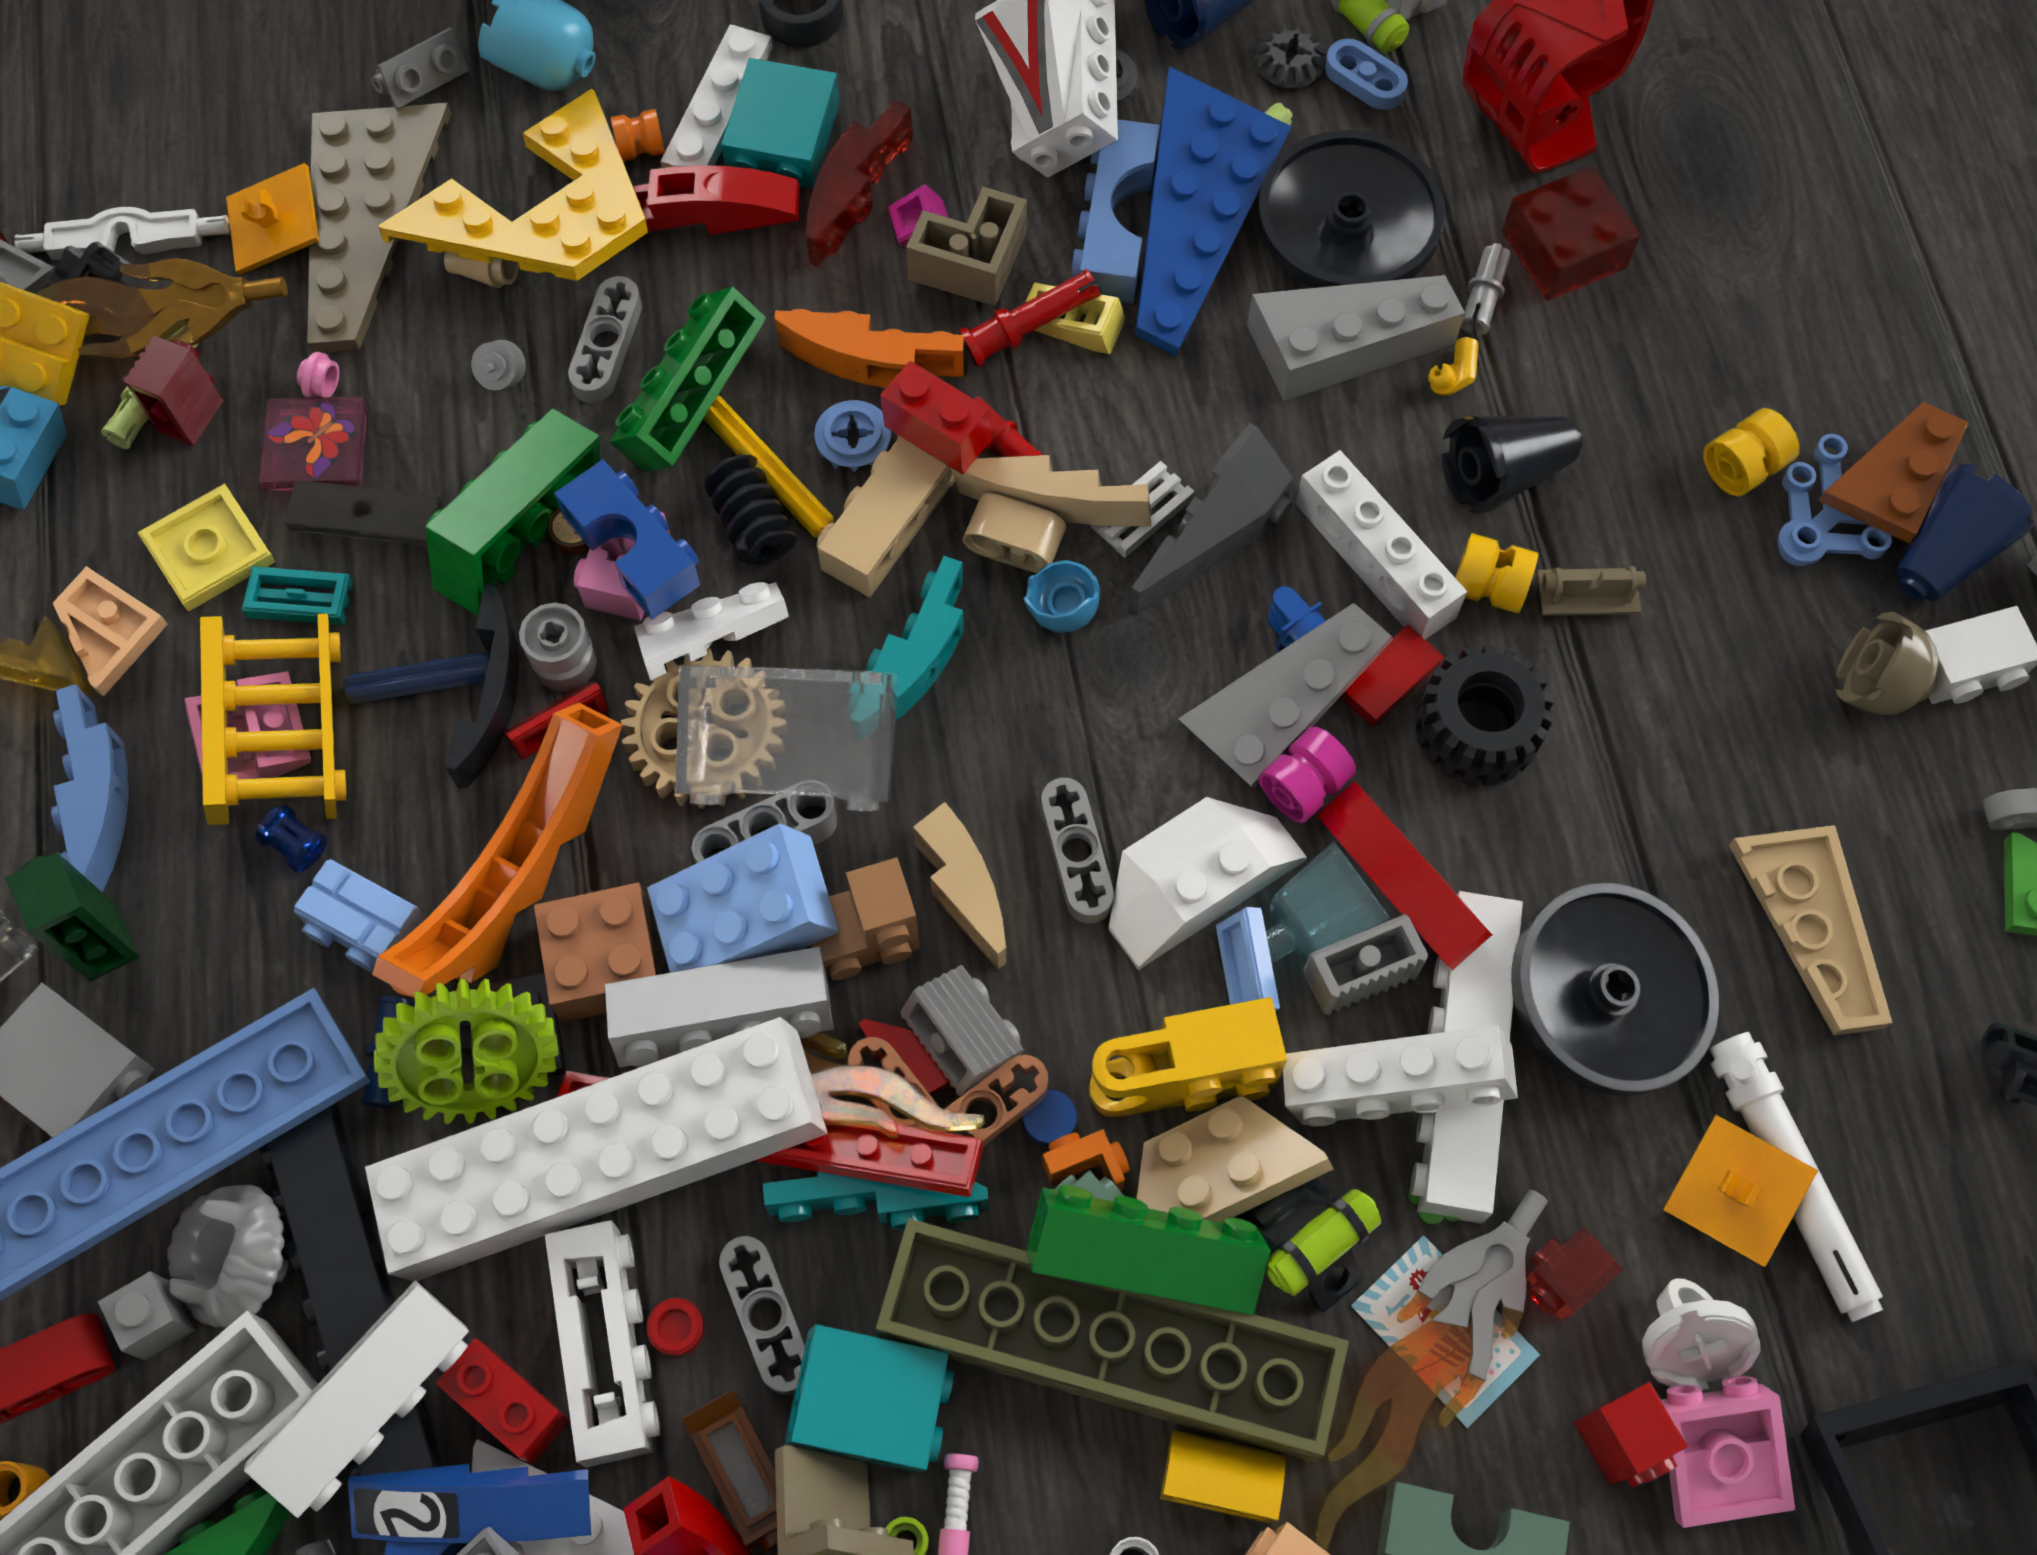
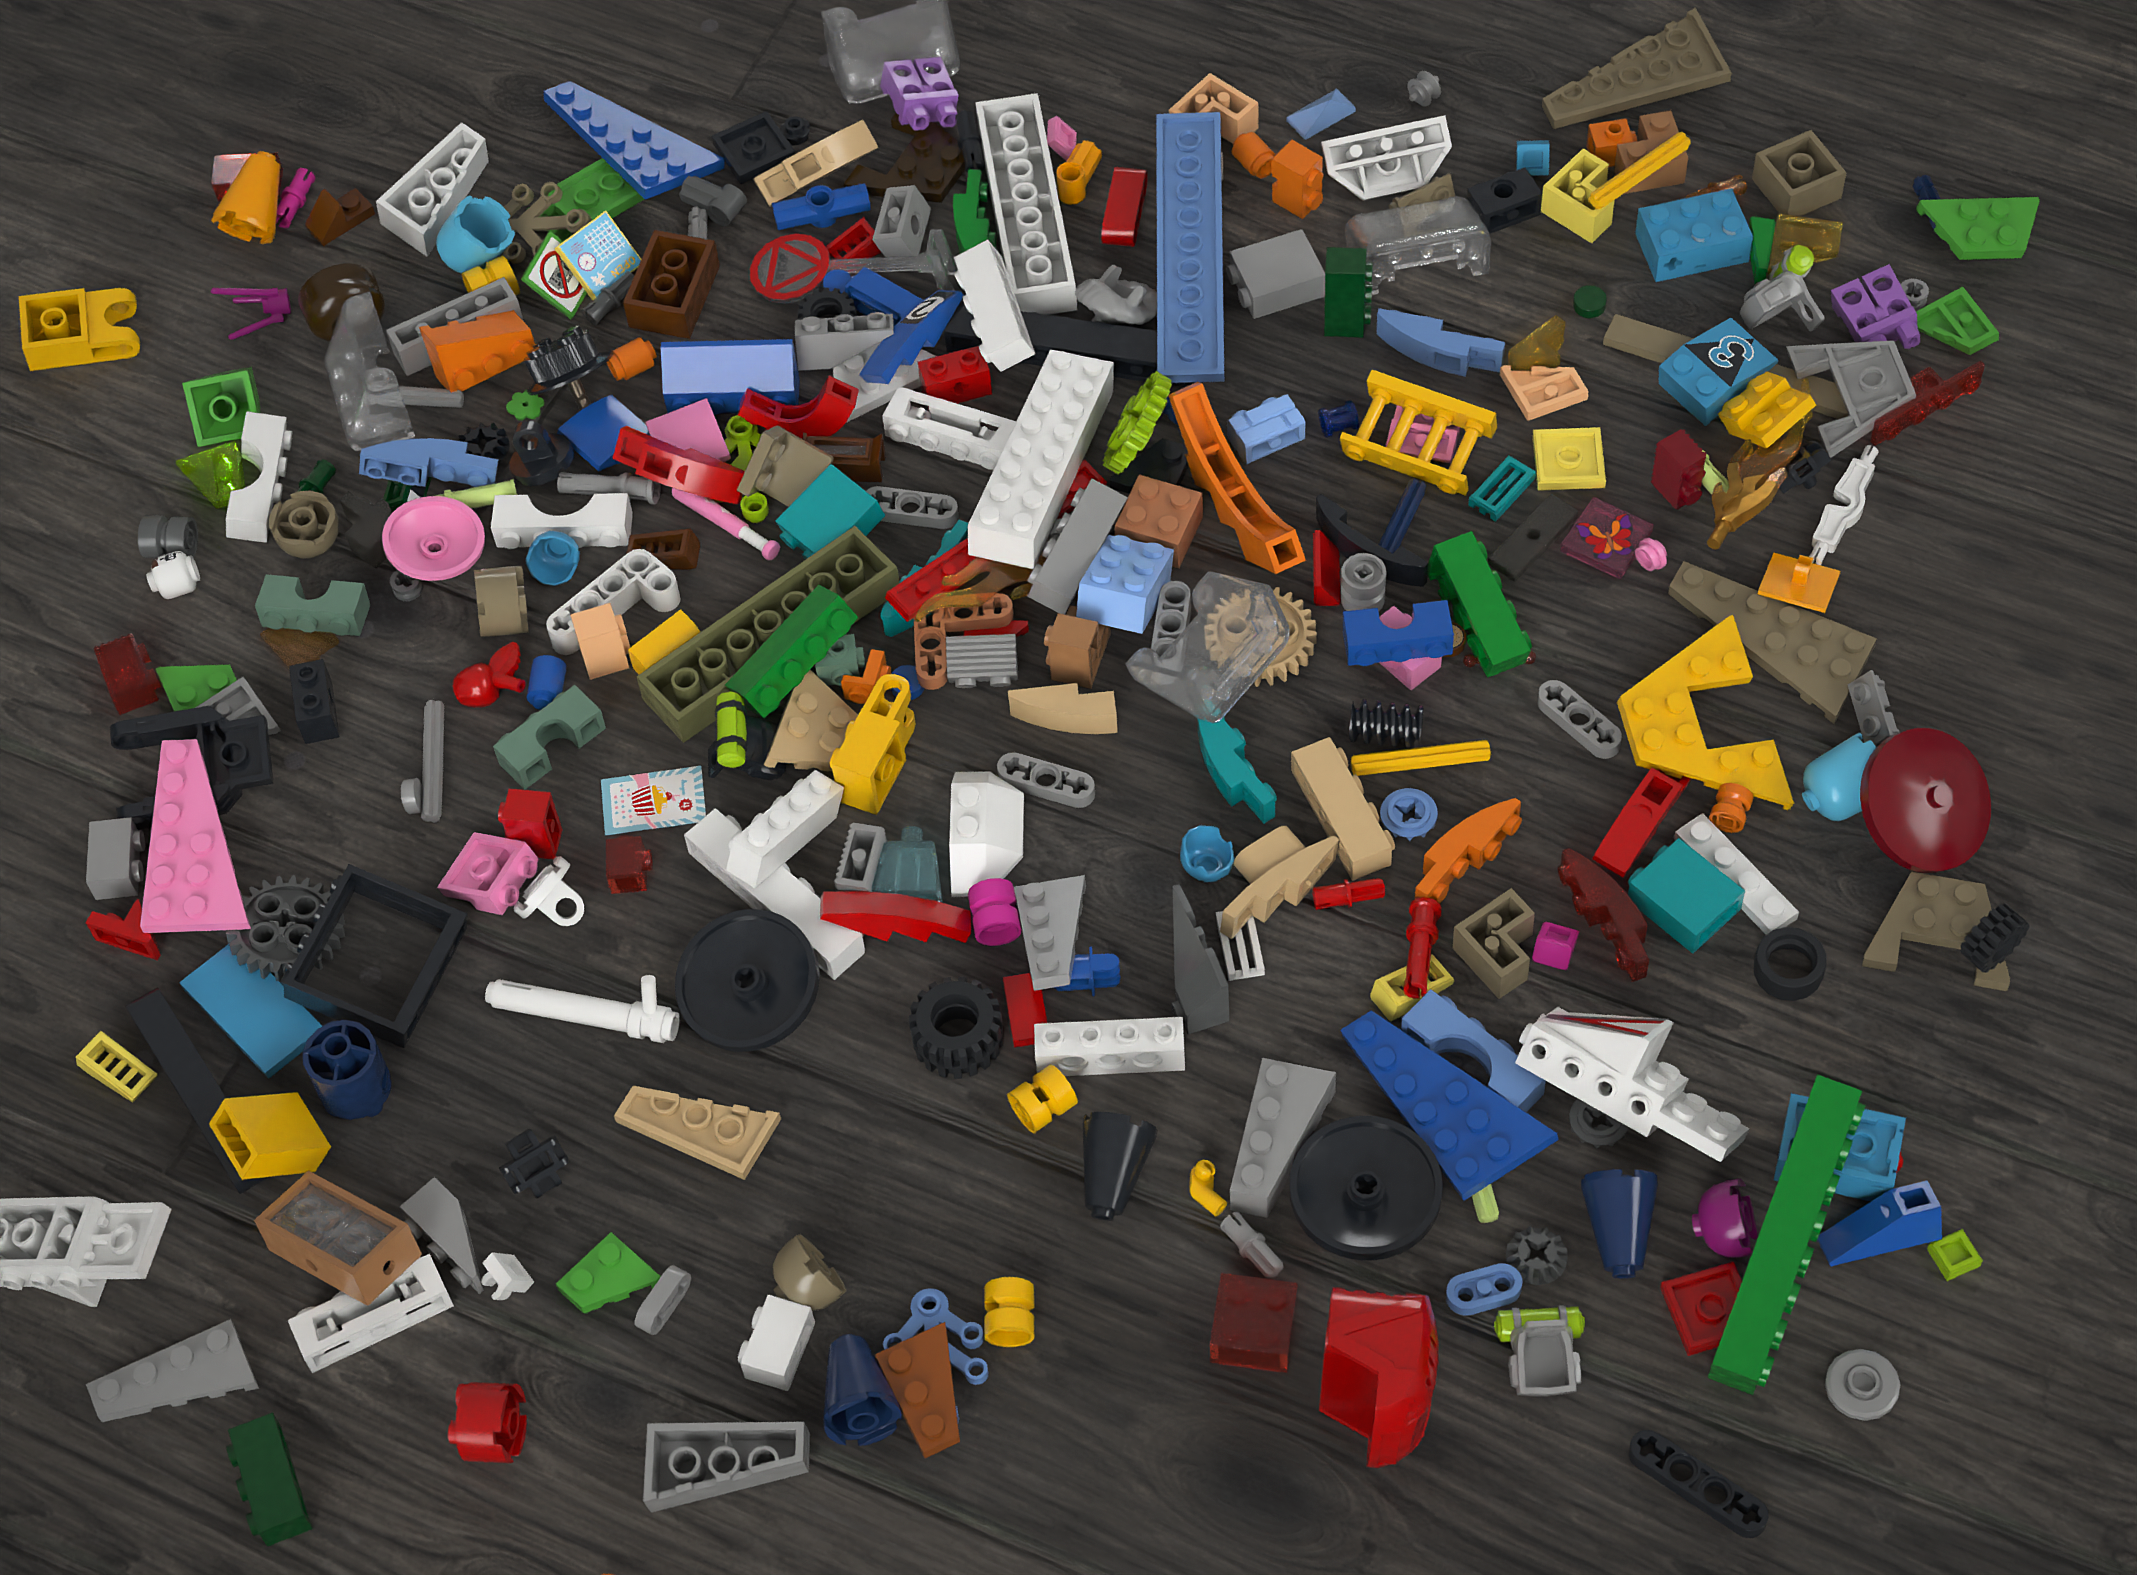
camera: 130 degrees right, 10 degrees down
light grey brick [98,1271,196,1360] -> none
light grey wheel [471,340,526,390] -> none
green brick [609,286,766,472] -> none
white wing [634,582,789,680] -> none
red tile [647,1298,705,1357] -> none
red brick [880,361,992,475] -> none
light blue tile [1216,907,1280,1011] -> none
piece [1317,1189,1548,1552] -> none
dark tan hinge [1537,566,1646,616] -> none
light orange piece [1663,1115,1819,1267] -> none

